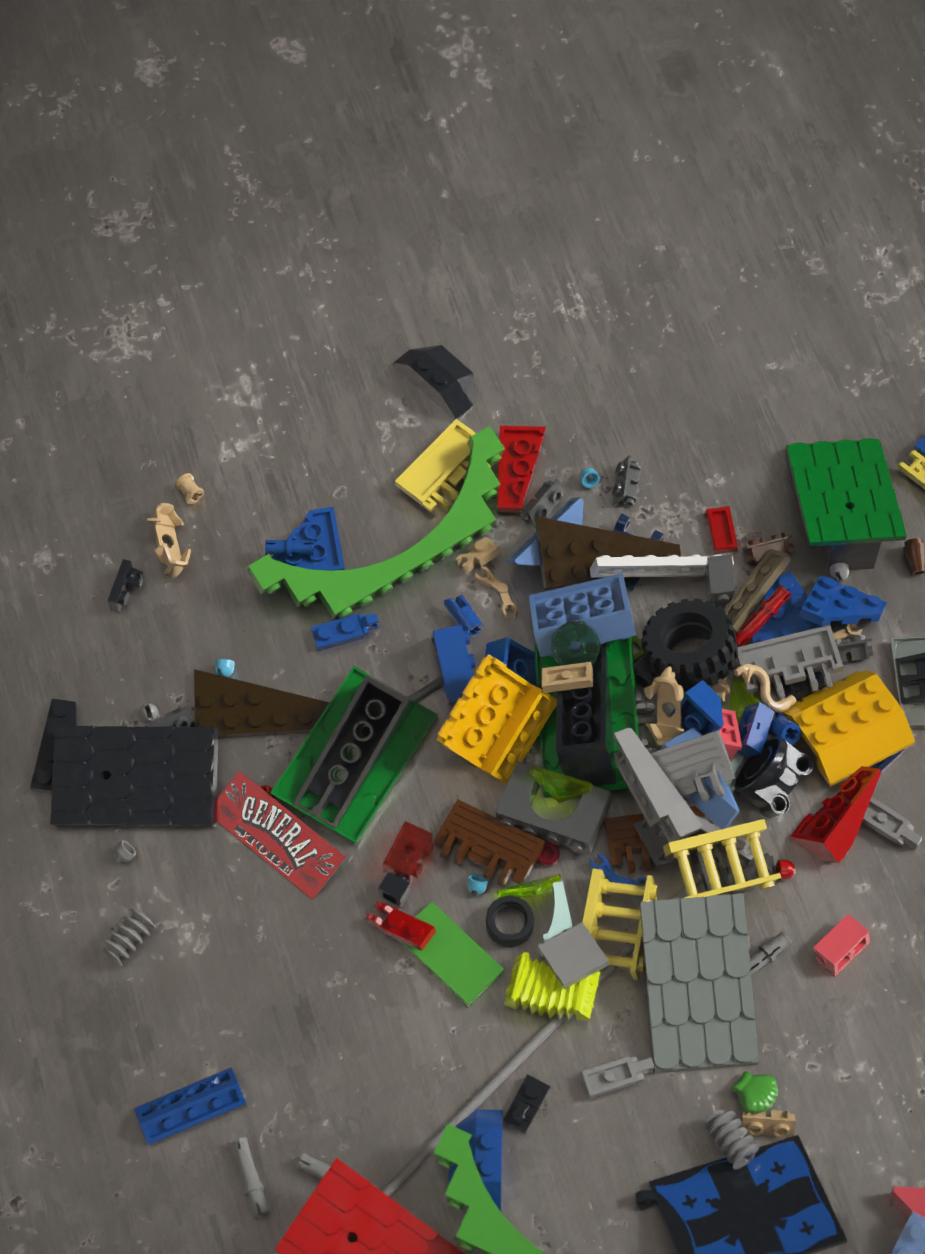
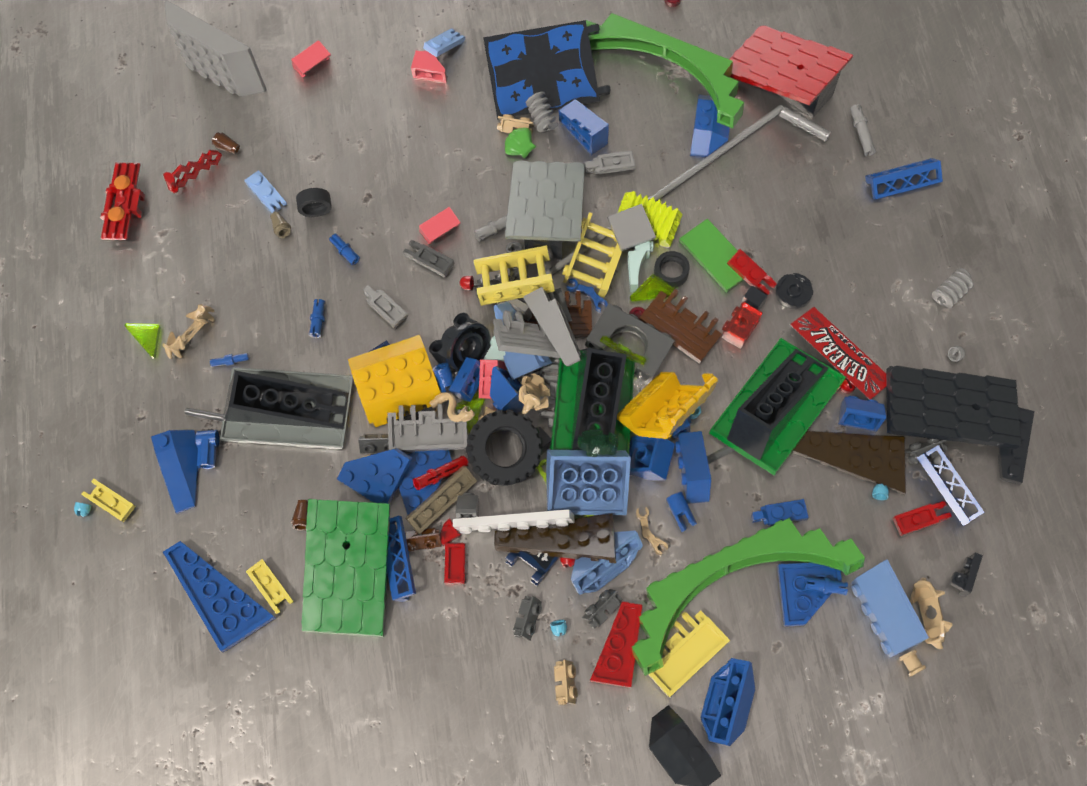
camera: 170 degrees left, 5 degrees up
tan plate [455,536,501,573] -> none
medium azure hinge [467,874,488,895] -> none
black hinge [503,1074,551,1134] -> none
tan plate [542,662,593,693] -> none
red wedge [790,766,881,863] -> none
none -> blue fence [387,515,416,602]
none -> dark grey hinge [403,240,455,277]
none -> red tile [440,518,460,546]
none -> tan hinge [554,660,578,705]
none -> blue wedge [559,99,609,155]
none -> blue wedge [700,658,755,746]
none -> black tile [775,273,813,309]
none -> blue slope [838,396,886,432]
none -> medium blue slope [851,560,929,658]
none -> red hinge [892,501,952,537]
none -> fence [917,445,985,526]

